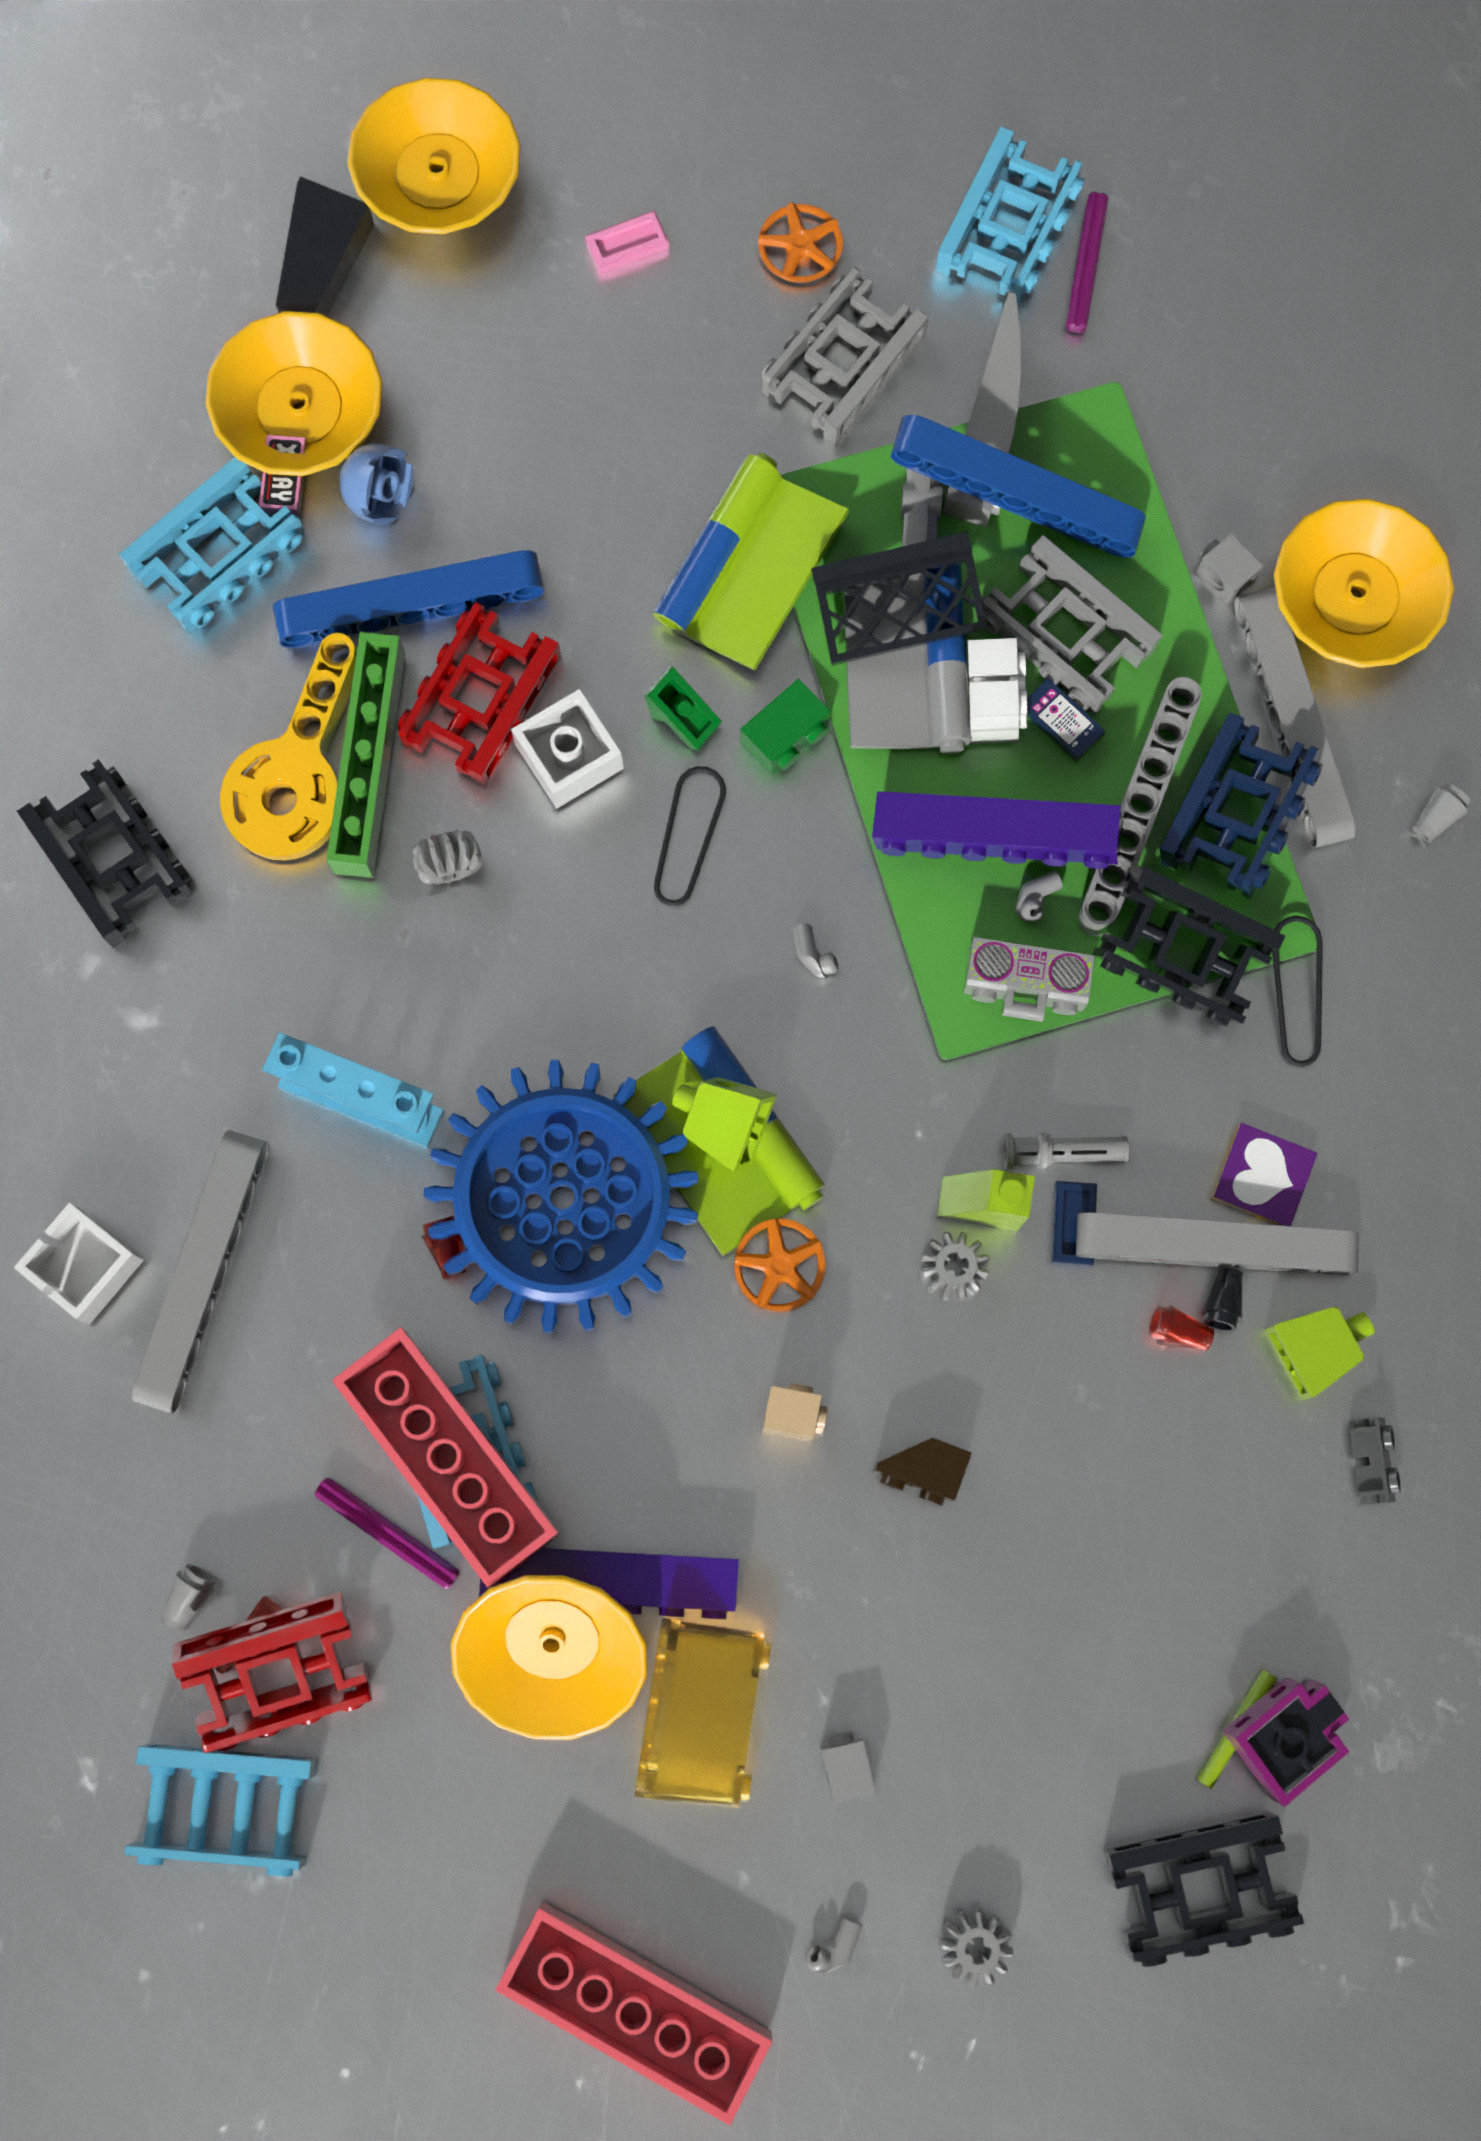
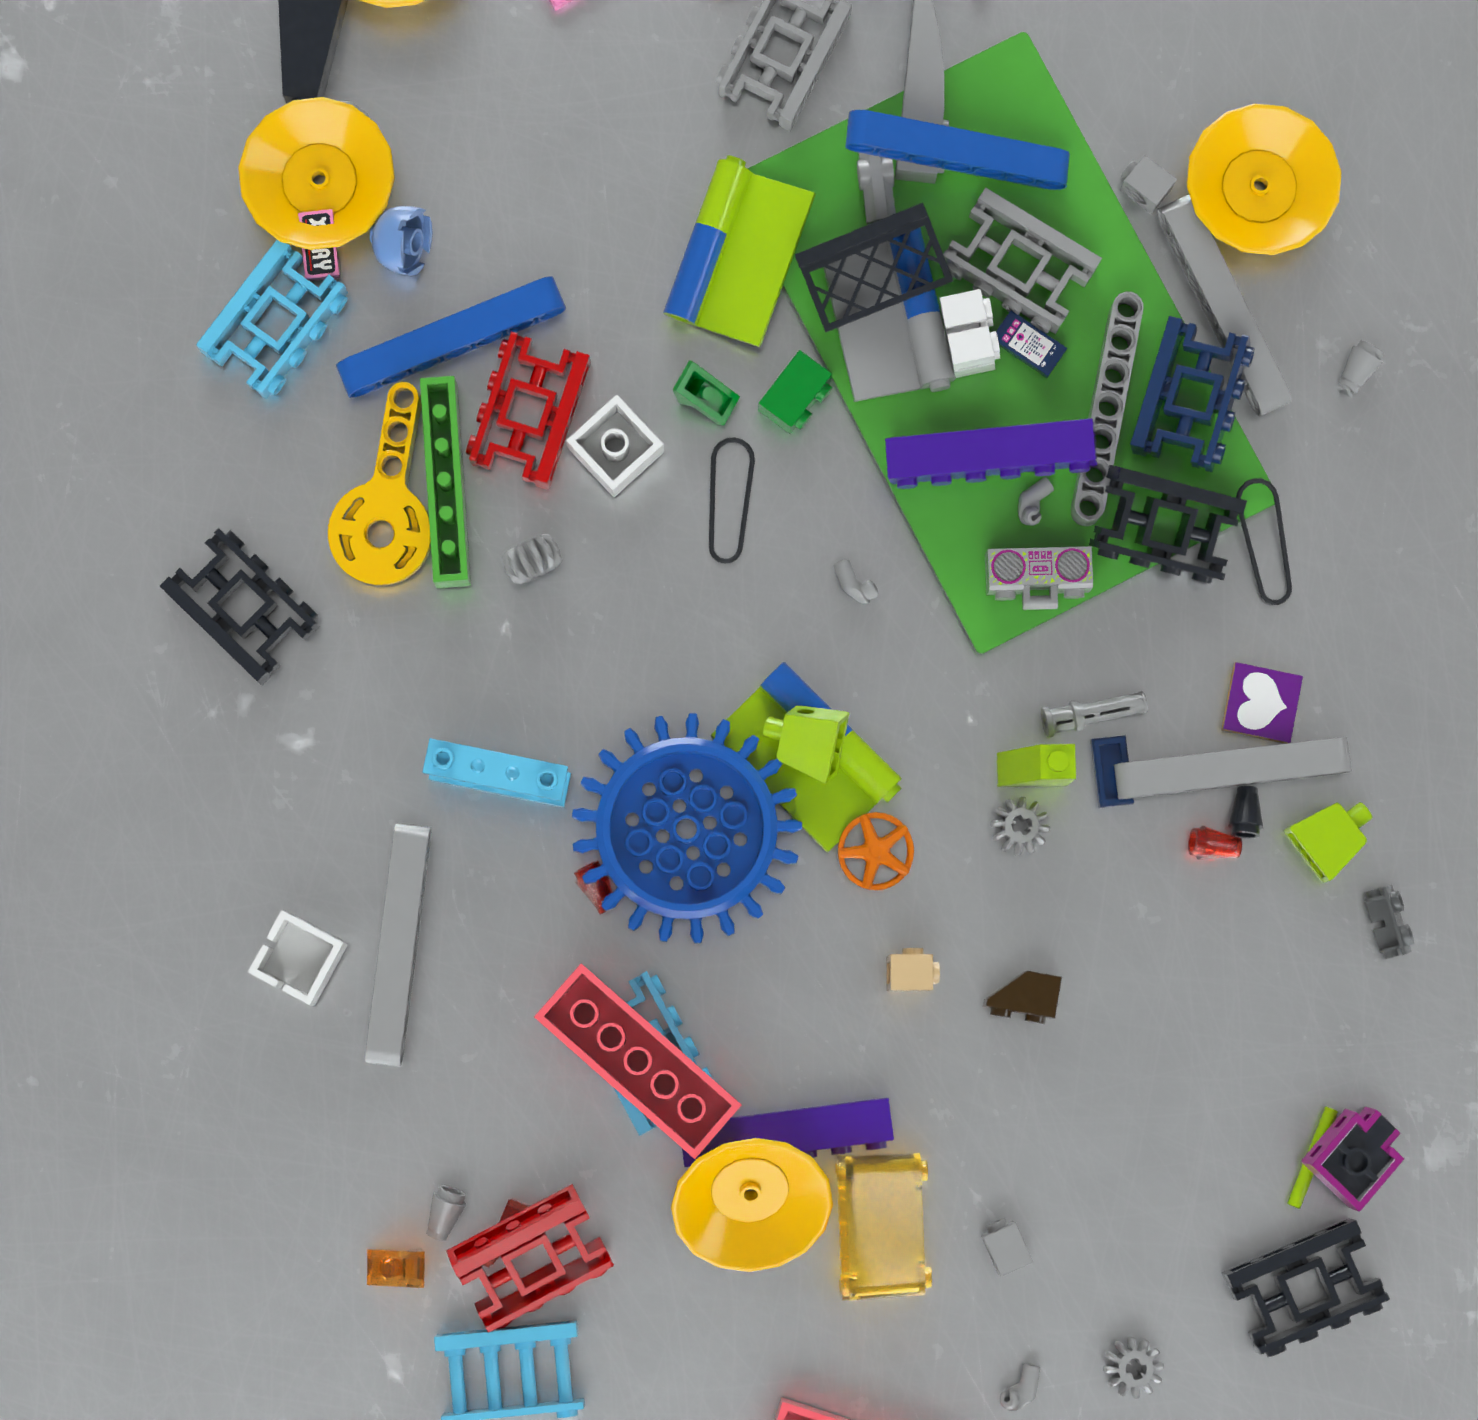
camera: 15 degrees left, 5 degrees up
magenta axle [315,1478,460,1589] -> none
none -> clear orange slope [367,1249,425,1288]

